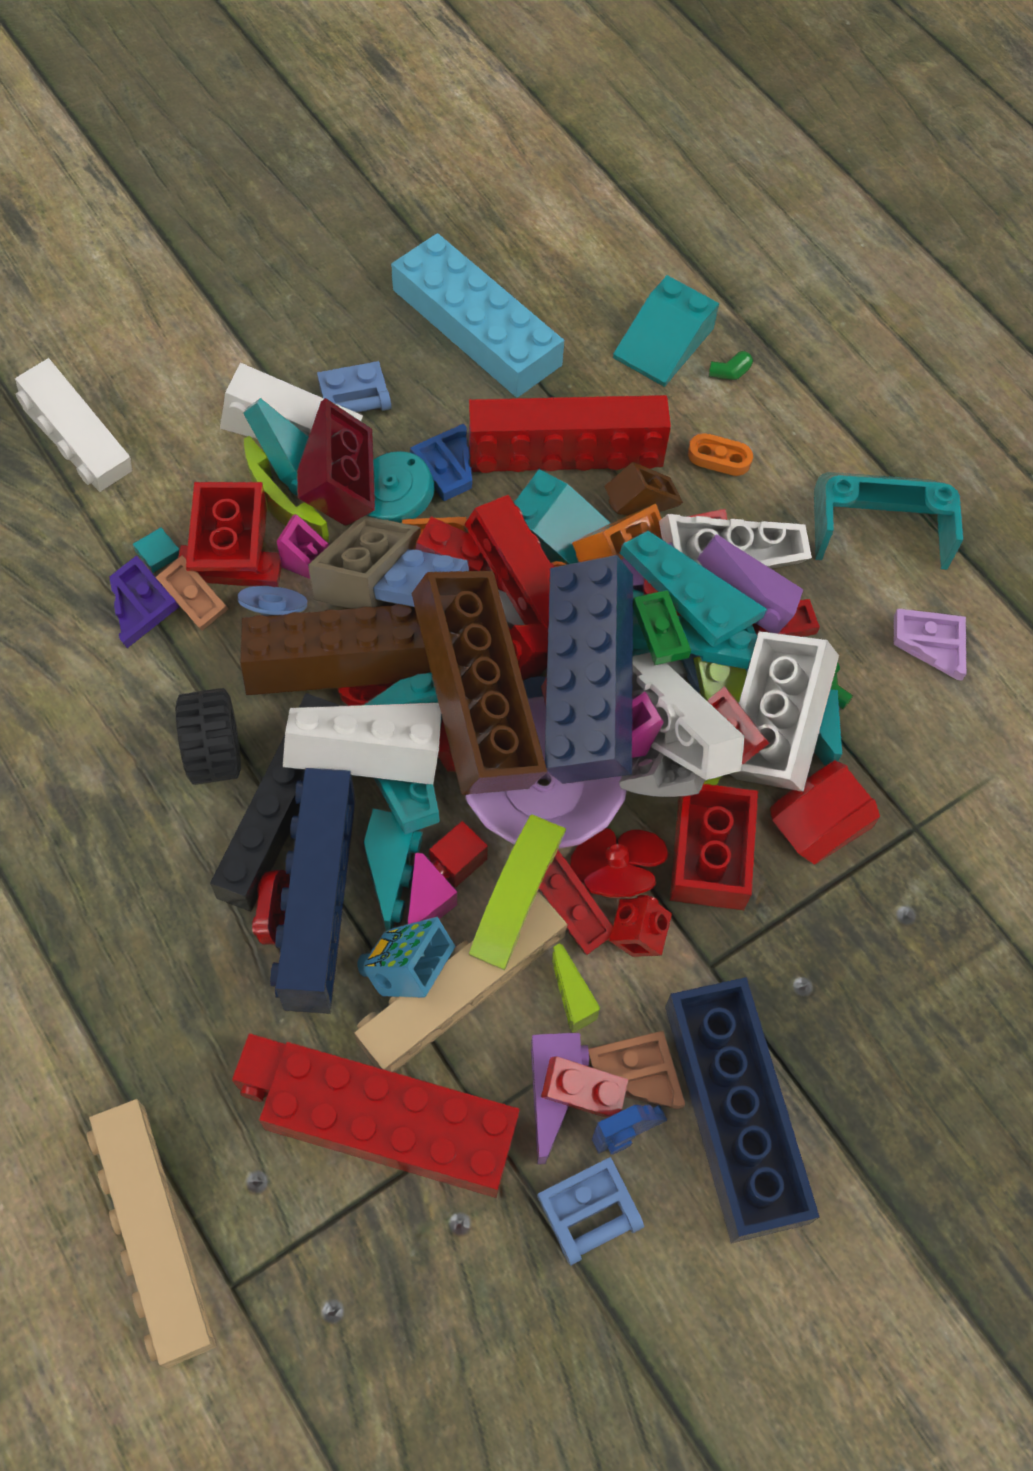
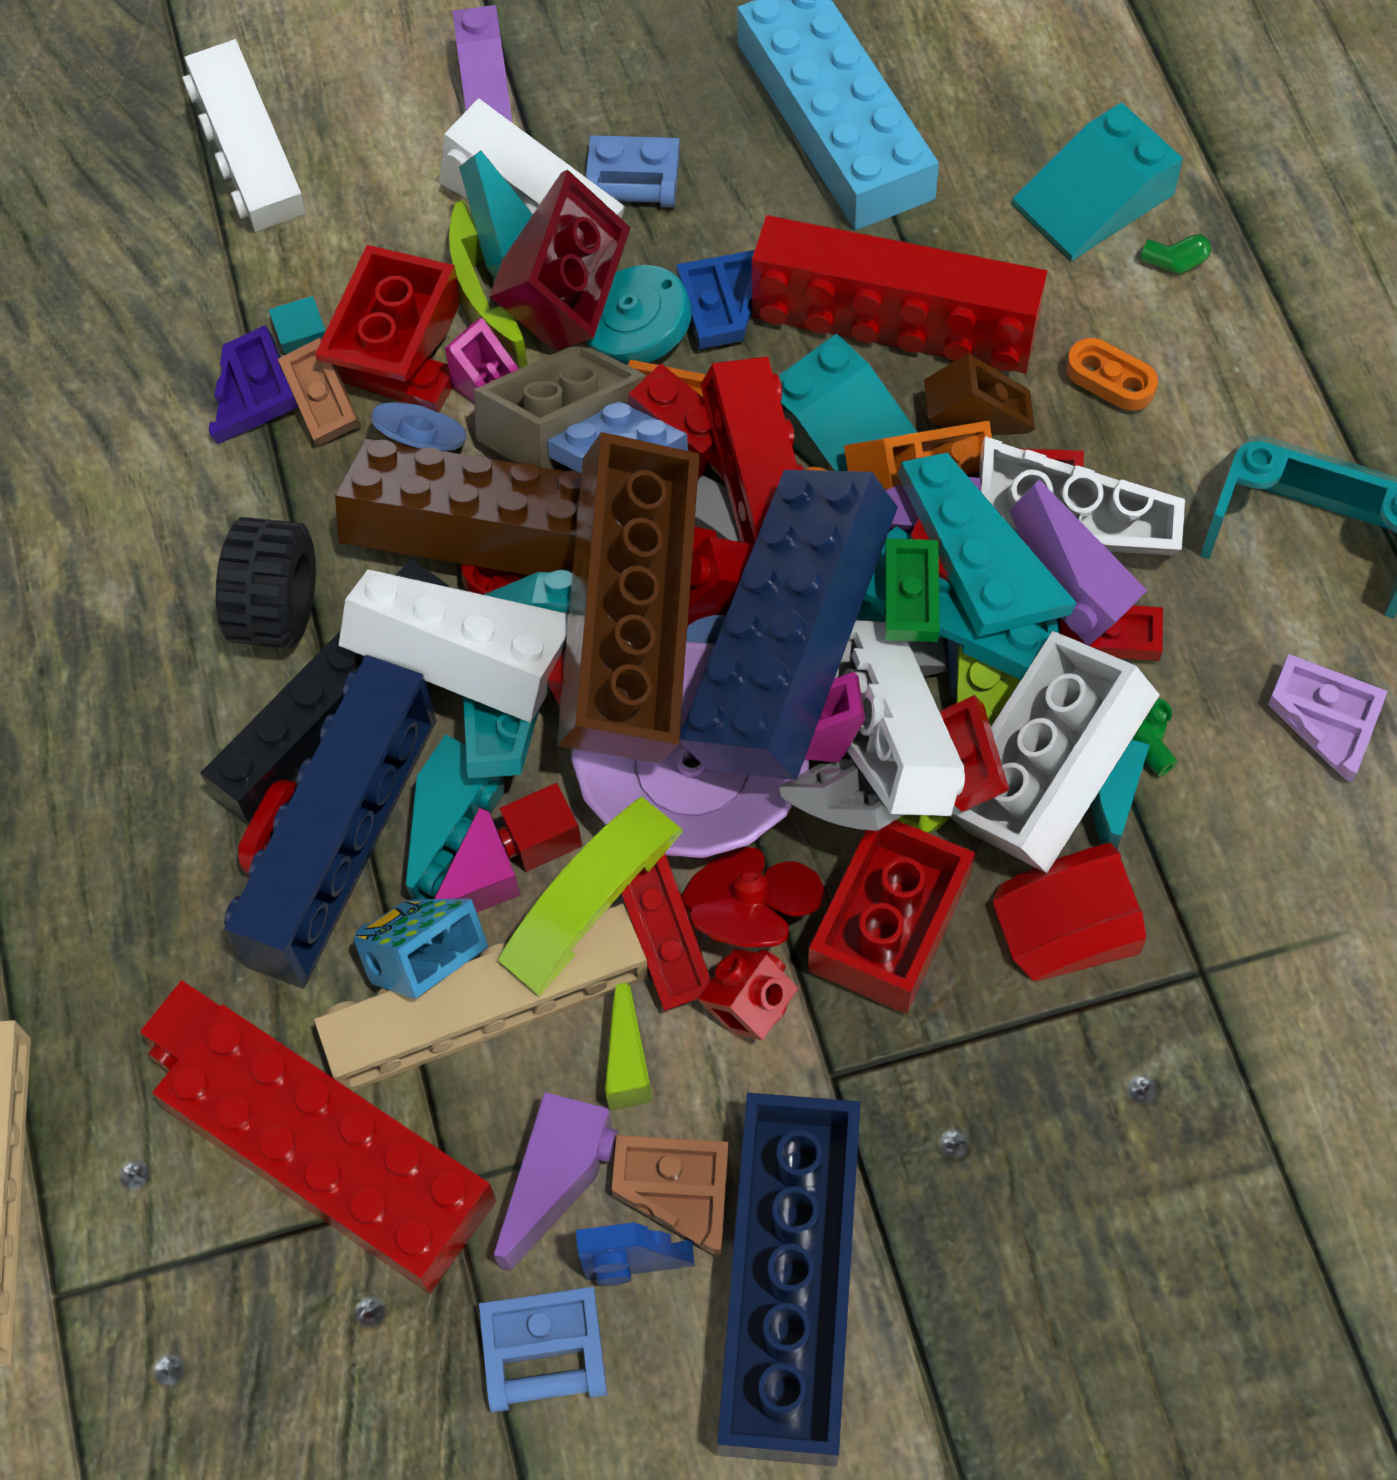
camera: 25 degrees right, 0 degrees up
plate [541,1056,628,1118] -> none
none -> medium lavender slope [452,5,513,123]

